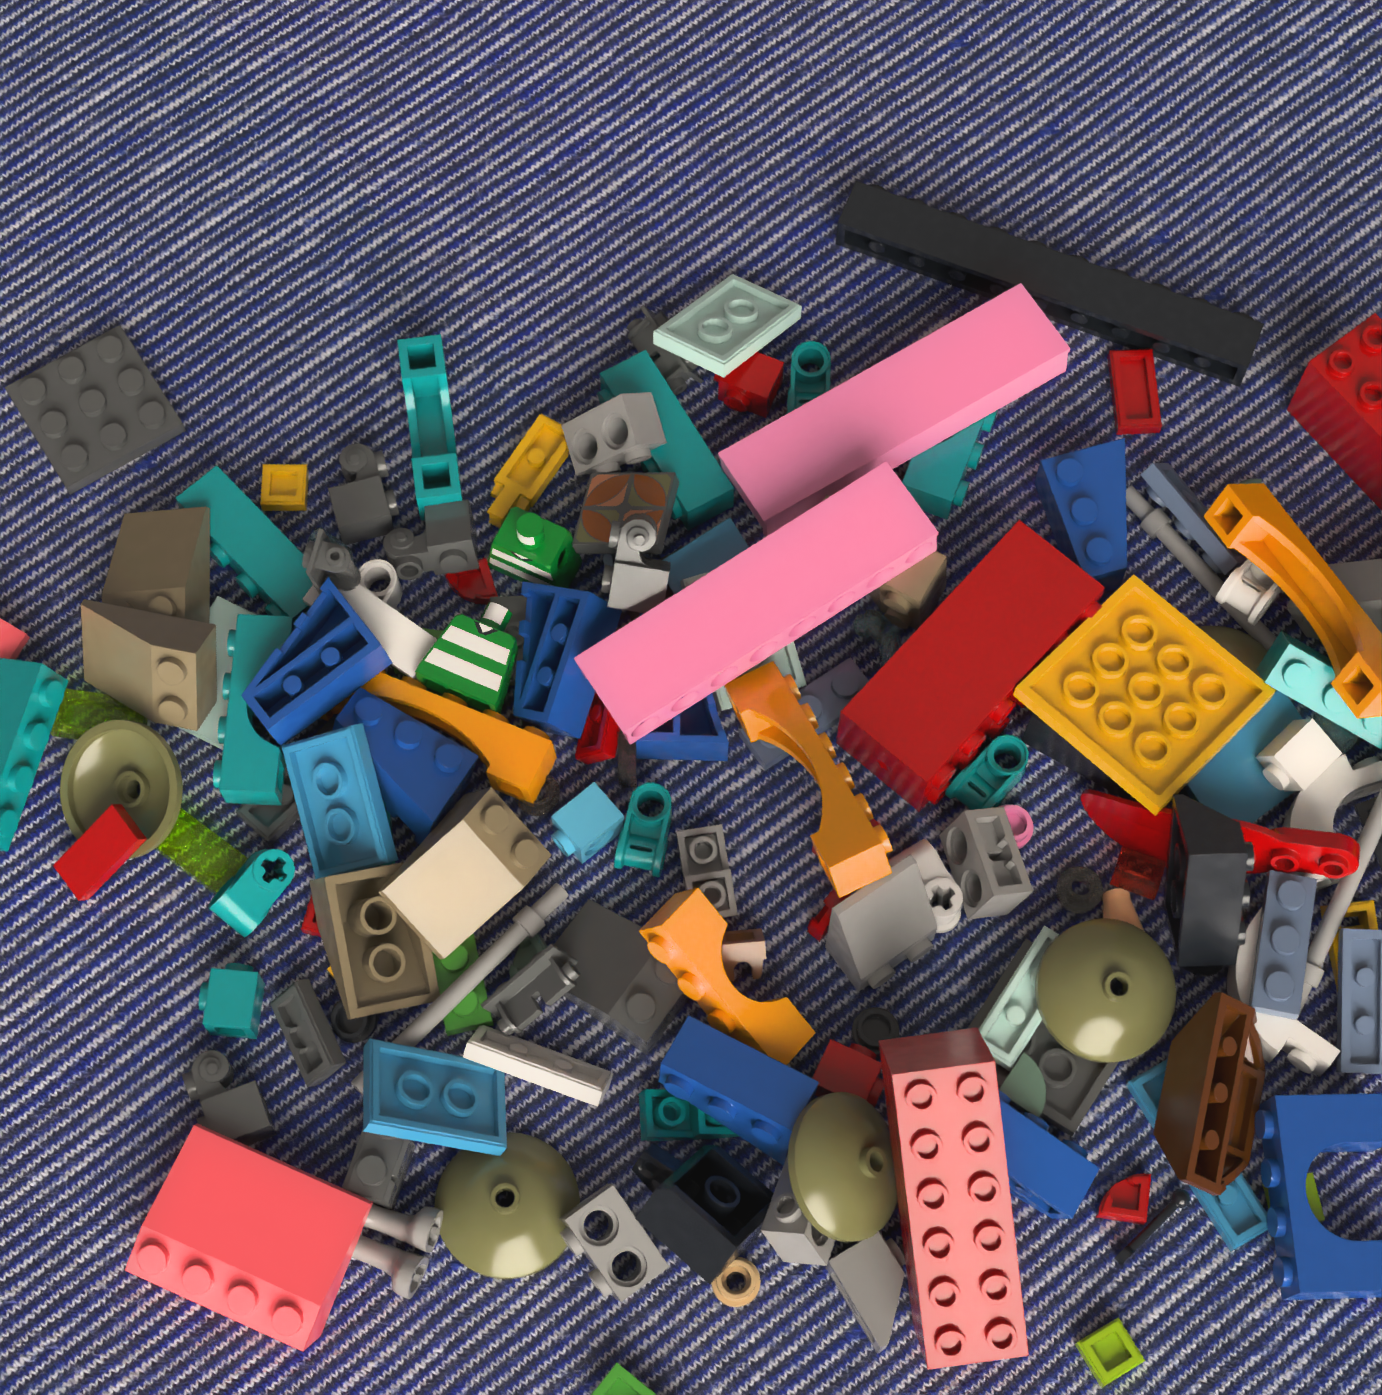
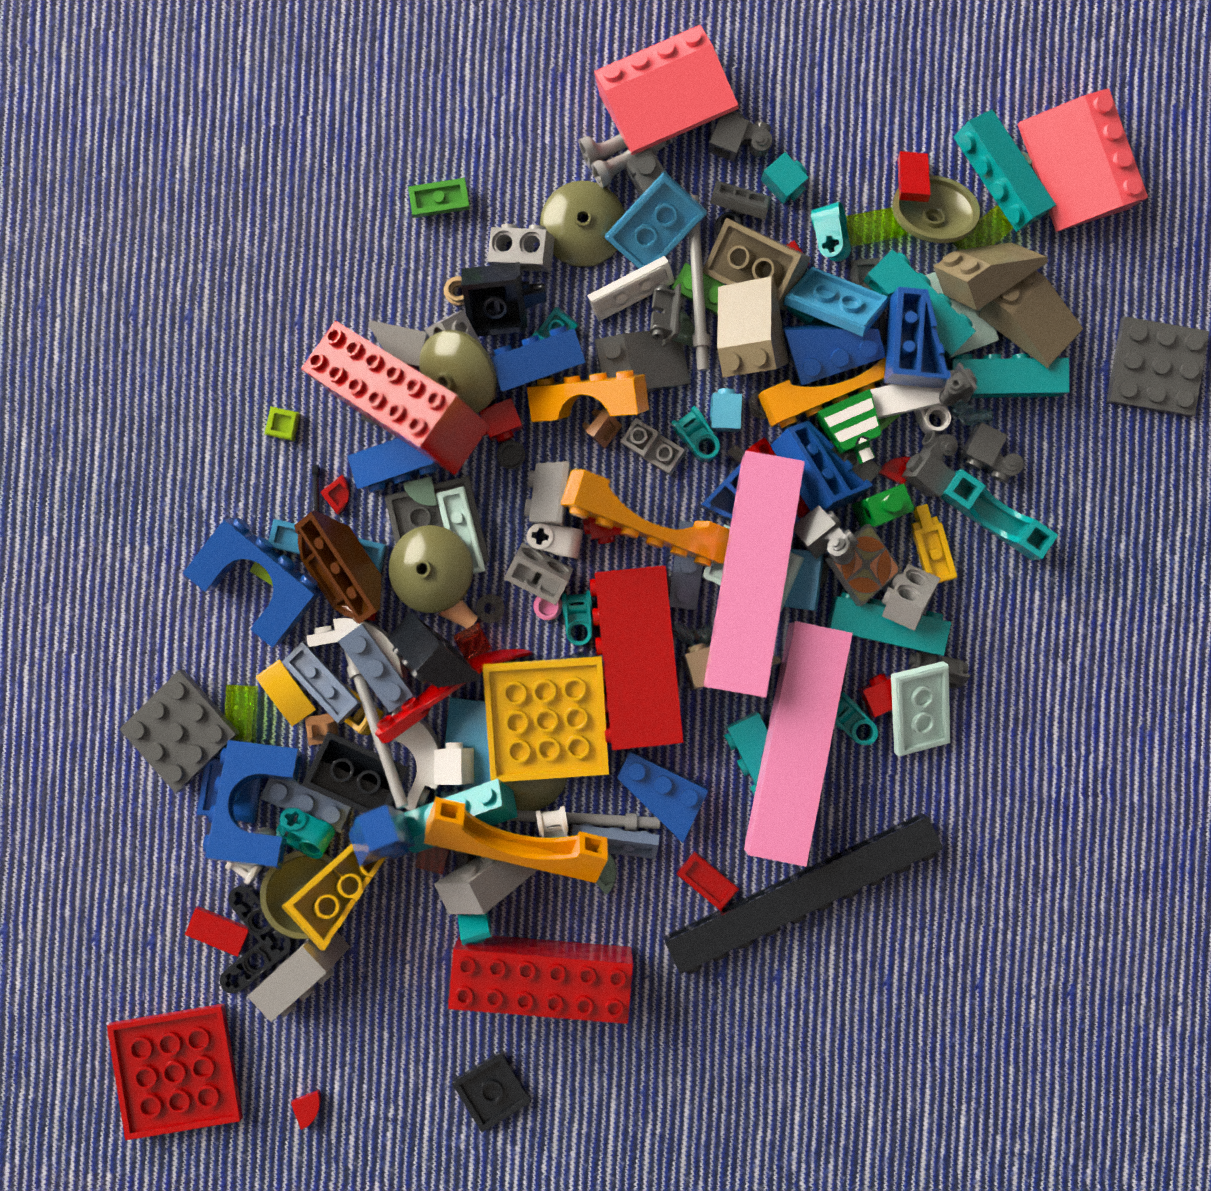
camera: 135 degrees right, 20 degrees up
yellow tile [260,464,309,511] -> none

